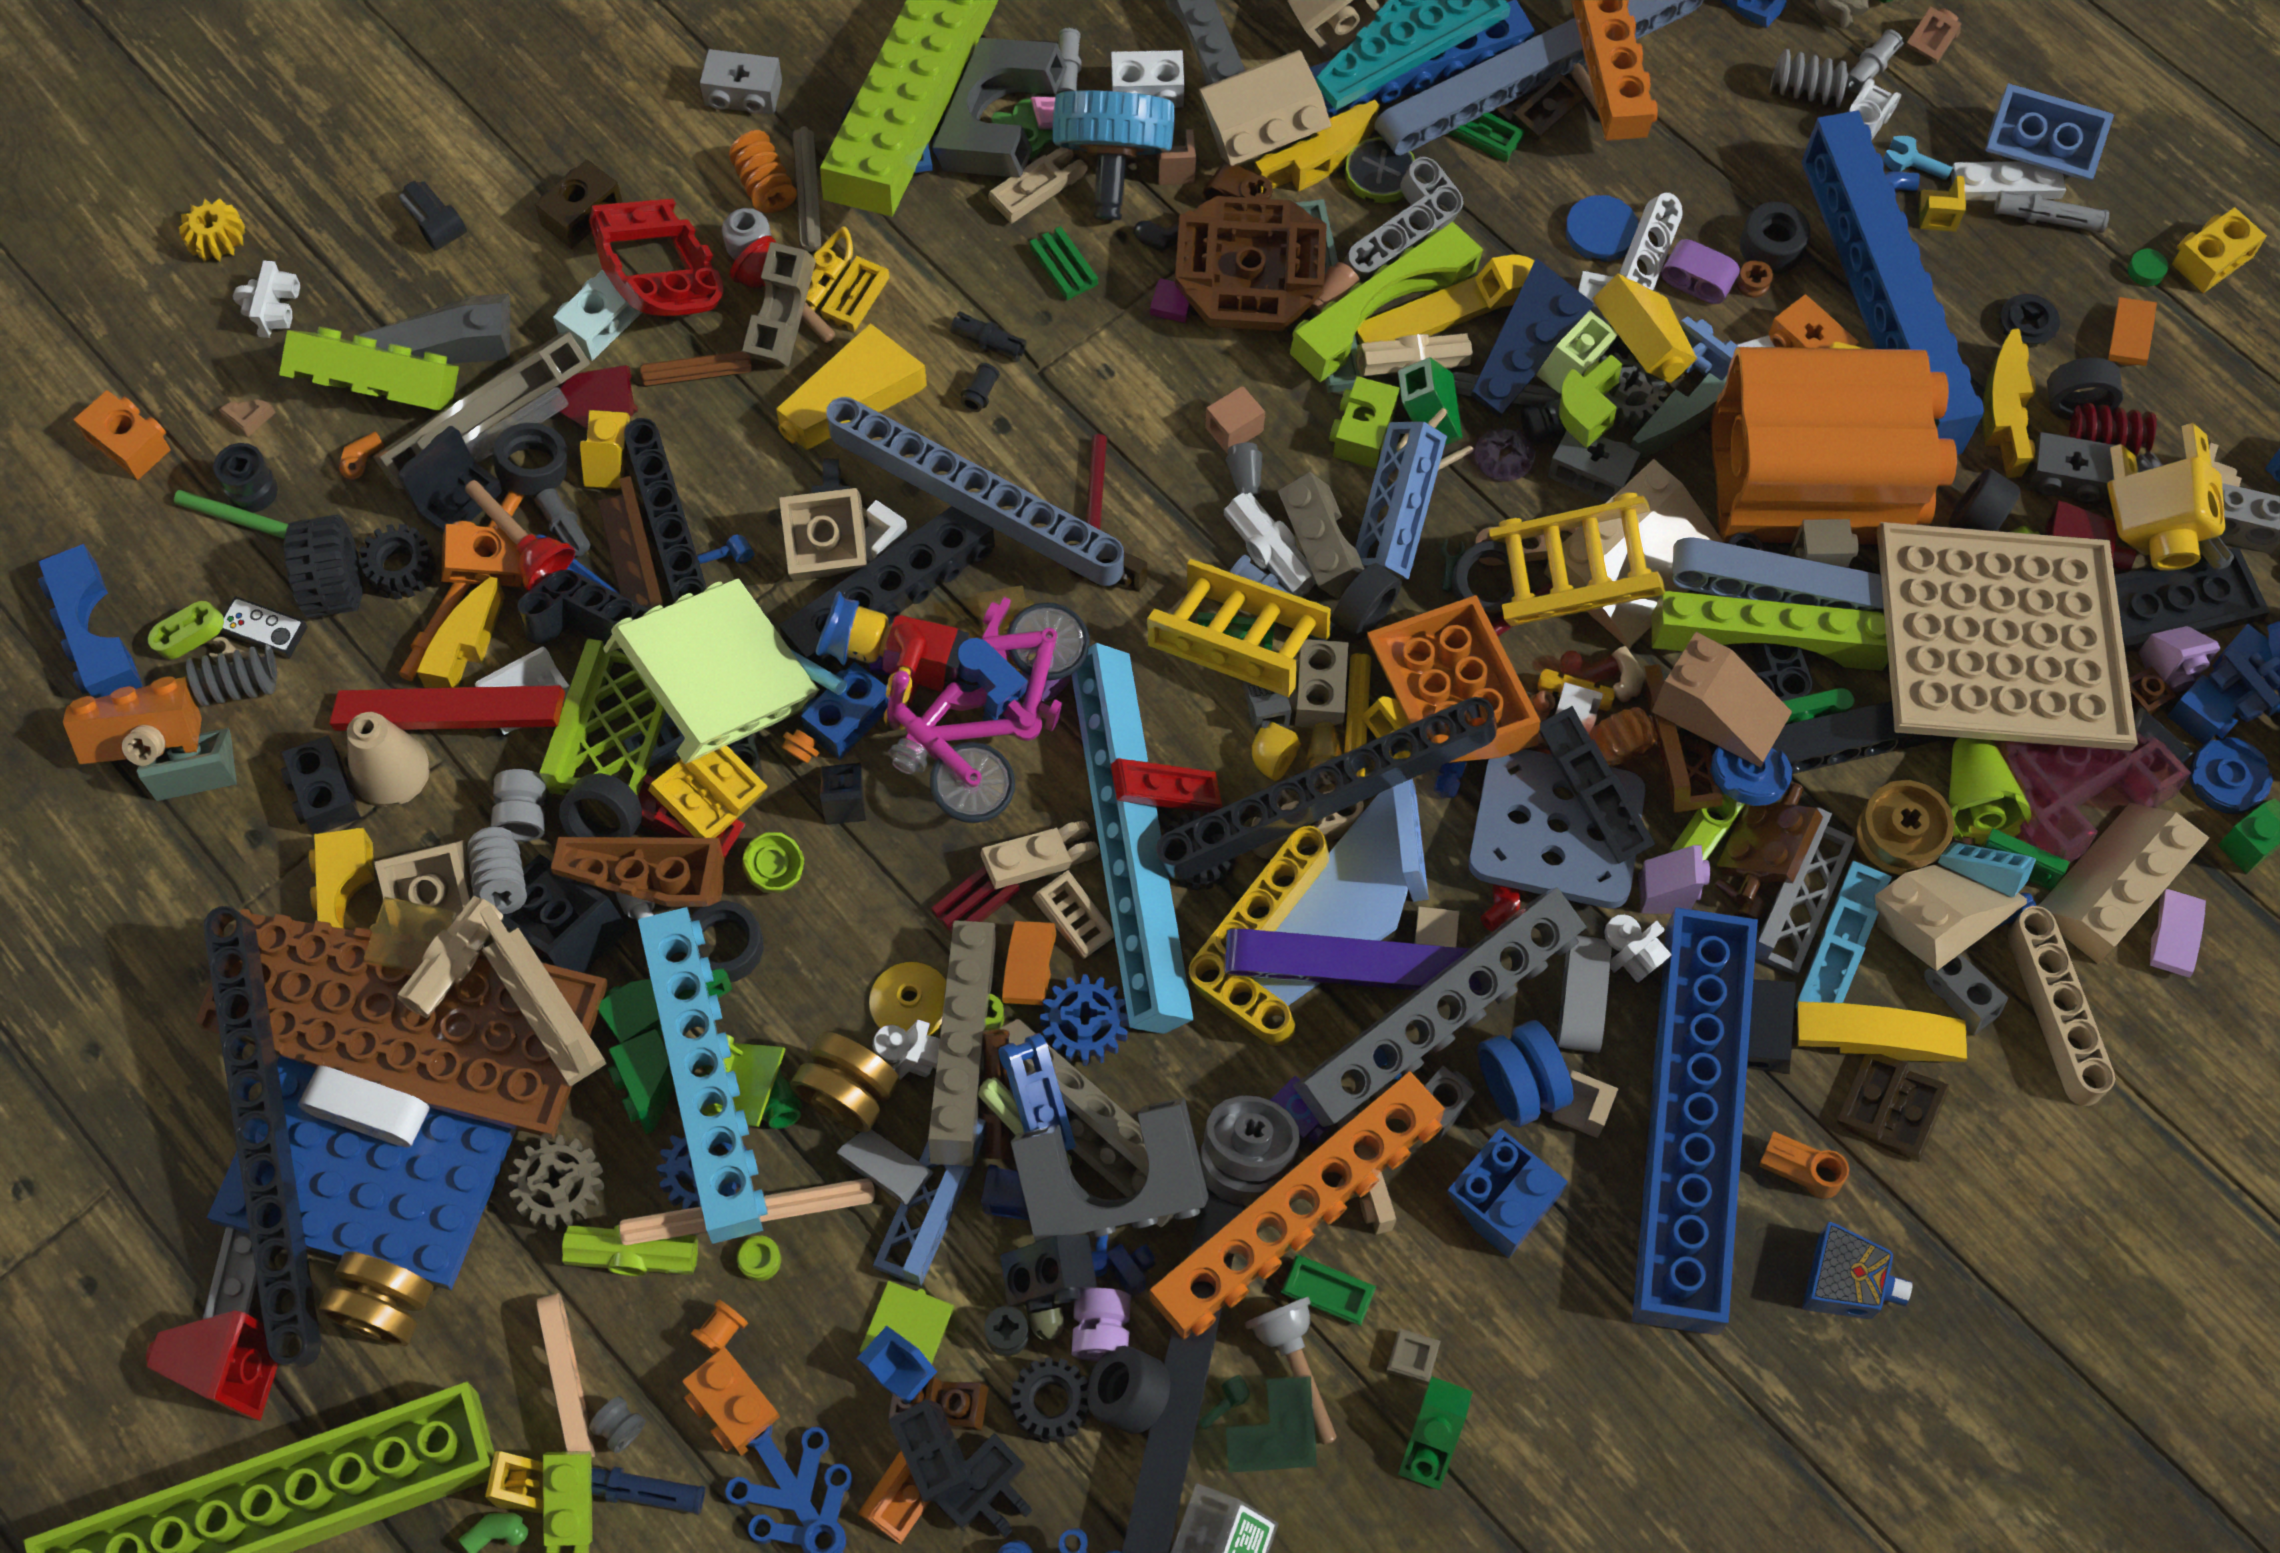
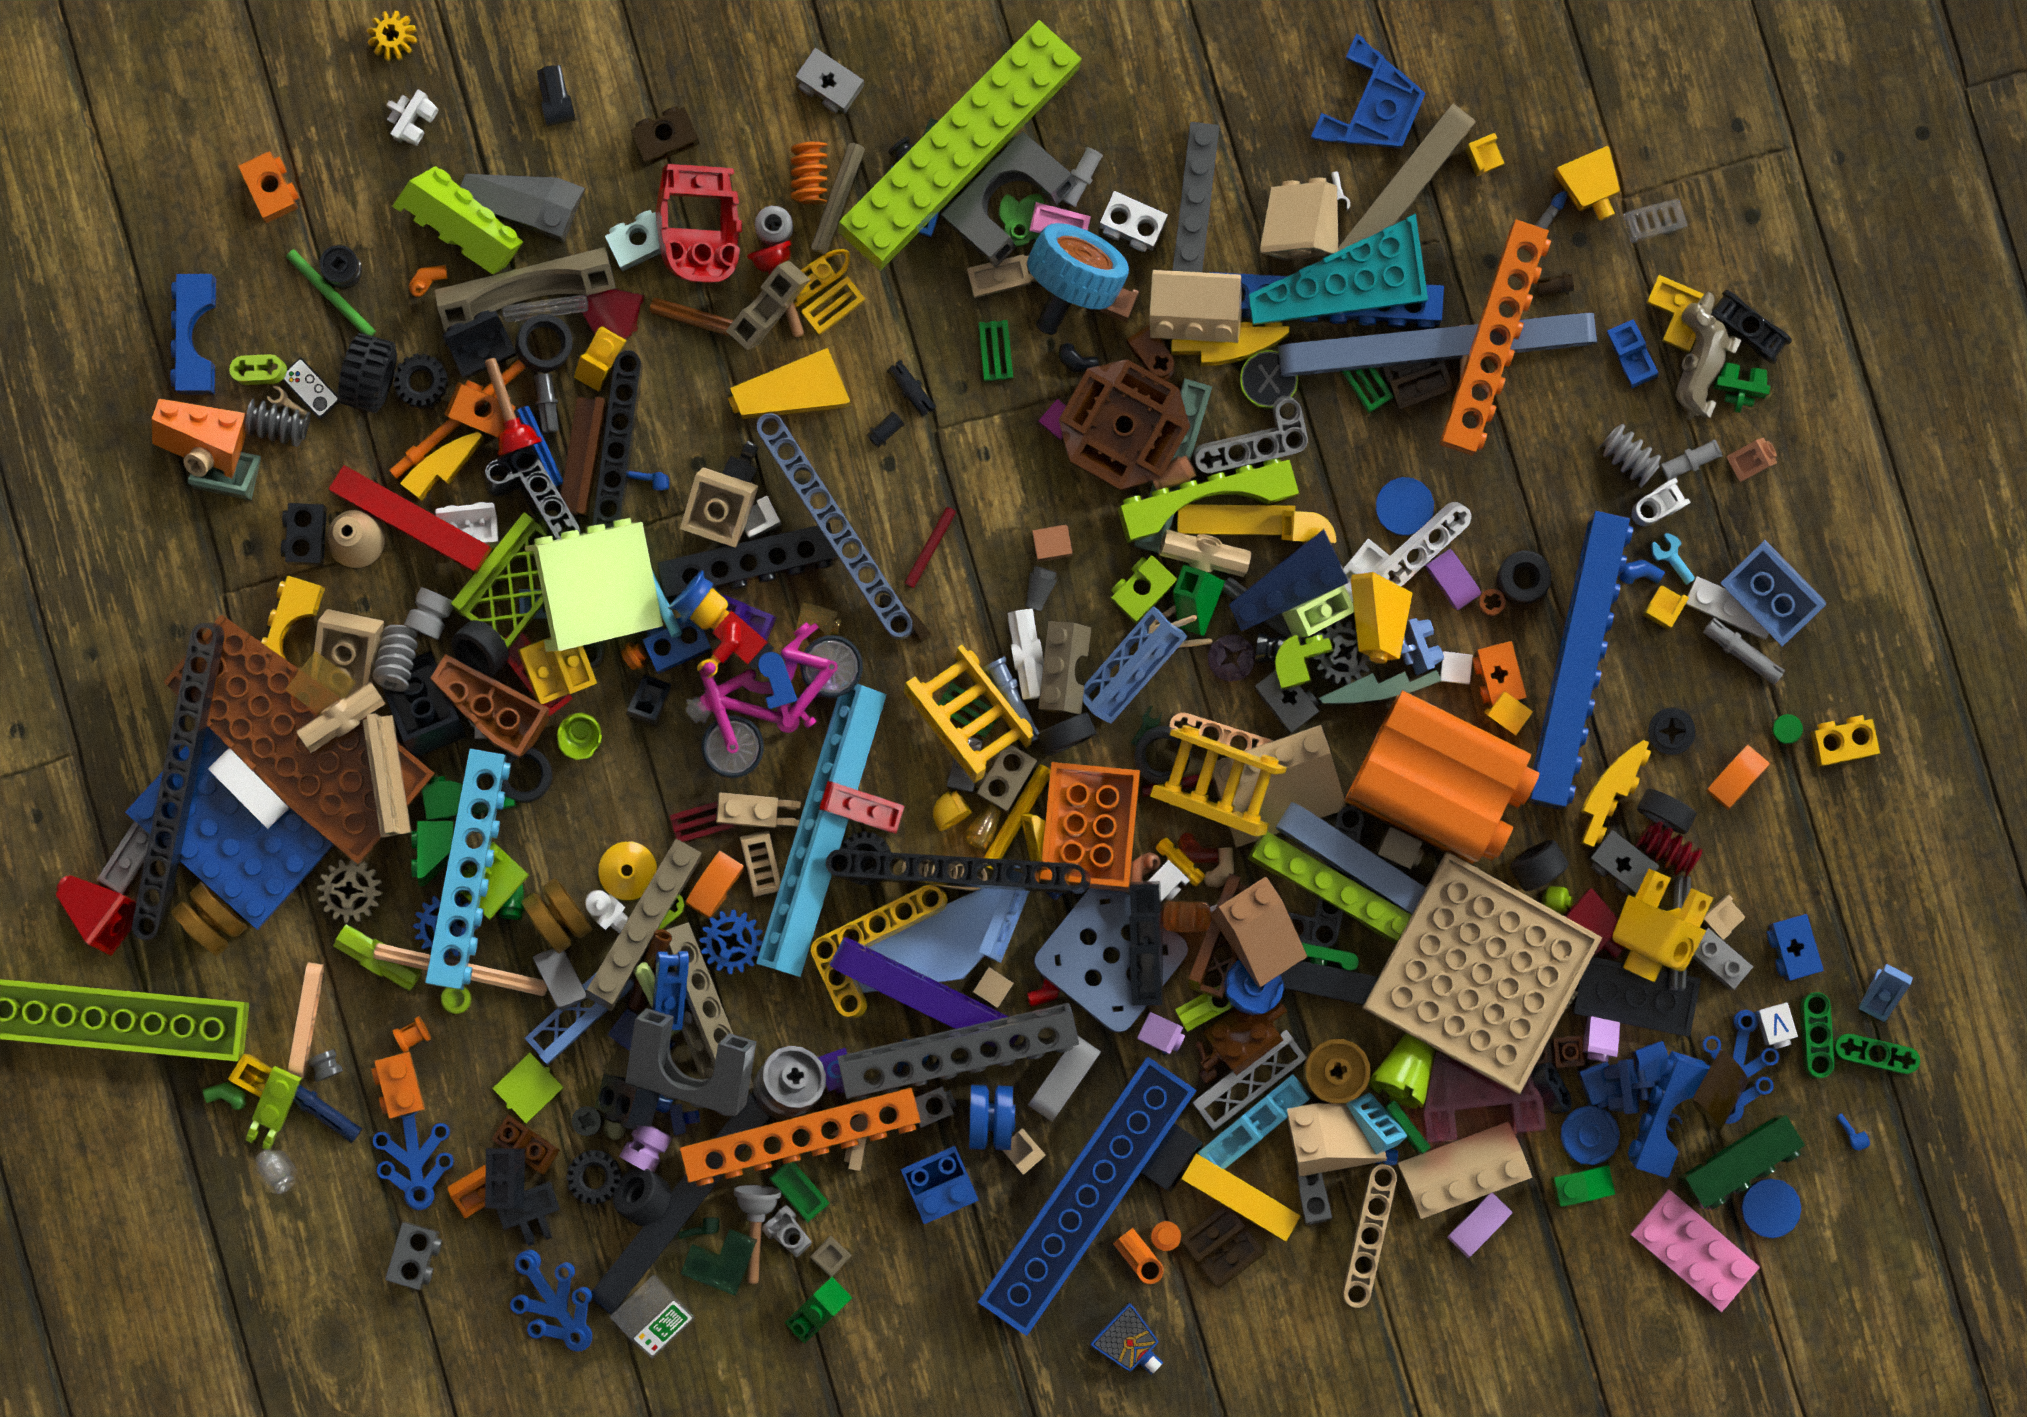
camera: 25 degrees right, 20 degrees up
medium nougat tile [219,399,275,437] -> none
blue panel [857,1325,937,1404] -> none
white hips [1604,915,1671,983] -> none
none -> light grey plate [761,1205,812,1257]
none -> orange plate [1151,1221,1181,1251]

